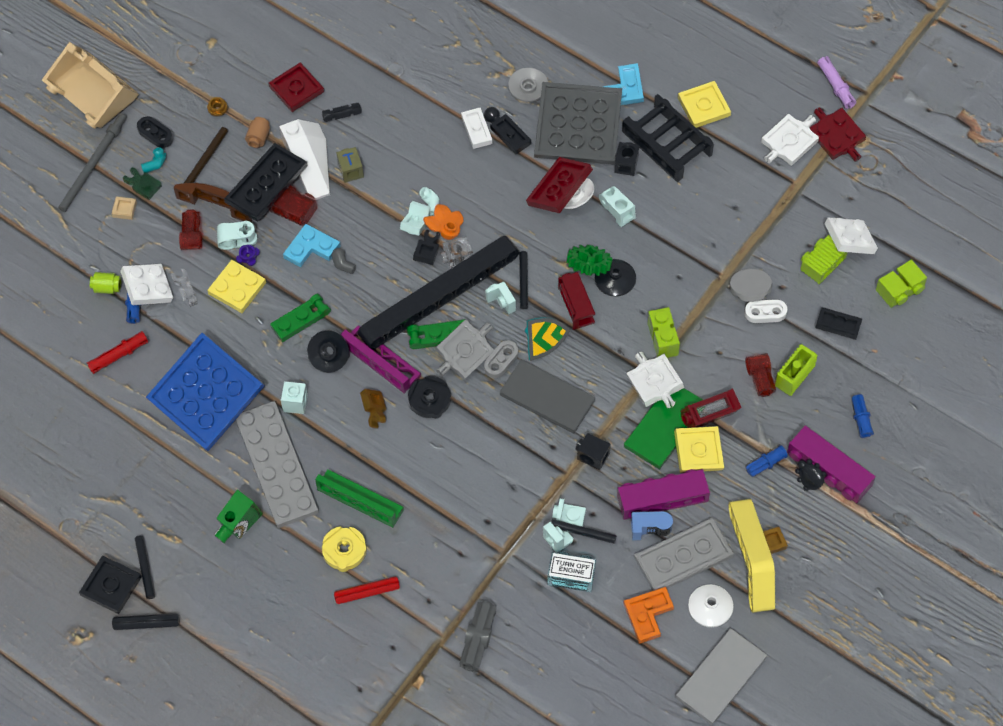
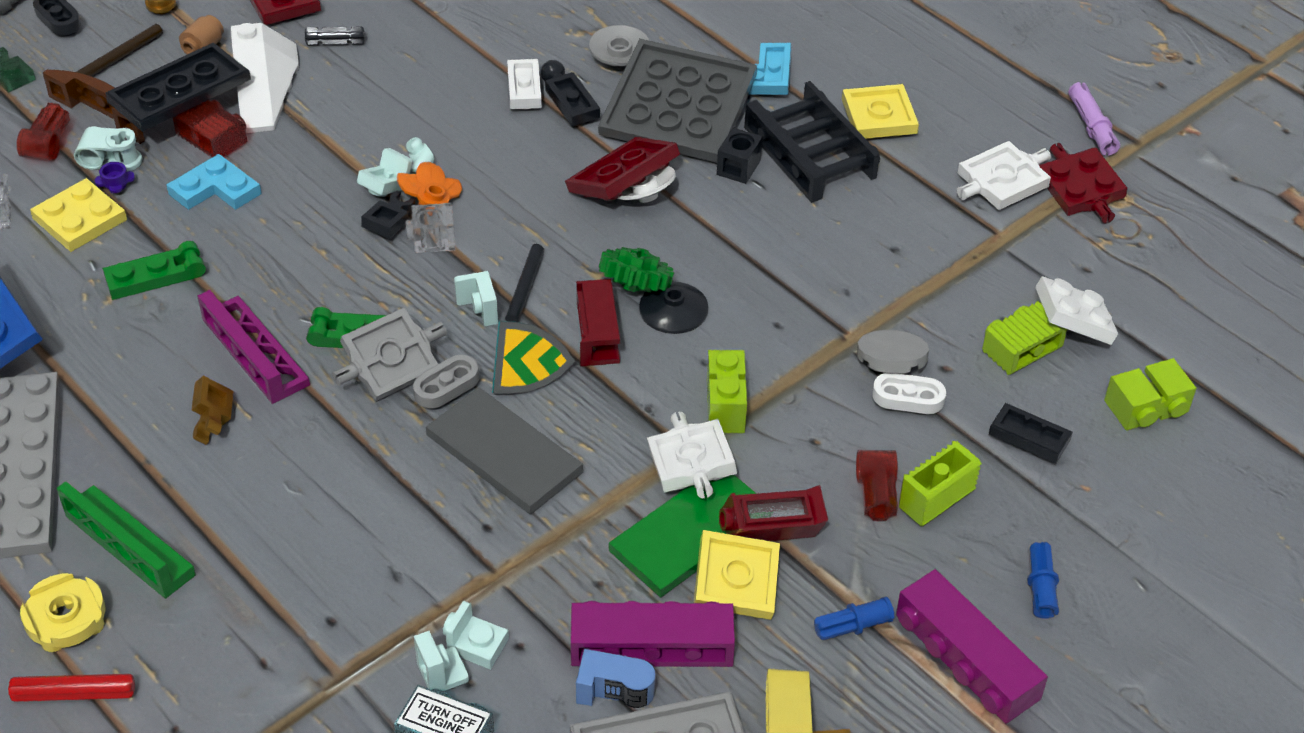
camera: 10 degrees right, 15 degrees down
teal arm [141,148,166,174] -> none
light aqua brick [281,381,308,414] -> none
black dish [307,330,349,373] -> none
dark grey arm [331,247,356,274] -> none
olive brick [336,147,364,183] -> none
black beam [357,236,520,350] -> none
black plate [408,376,451,419] -> none
black bar [551,519,617,544] -> none
black brick [575,433,611,470] -> none
light aqua leg [599,186,636,227] -> none
black piece [795,459,827,491] -> none

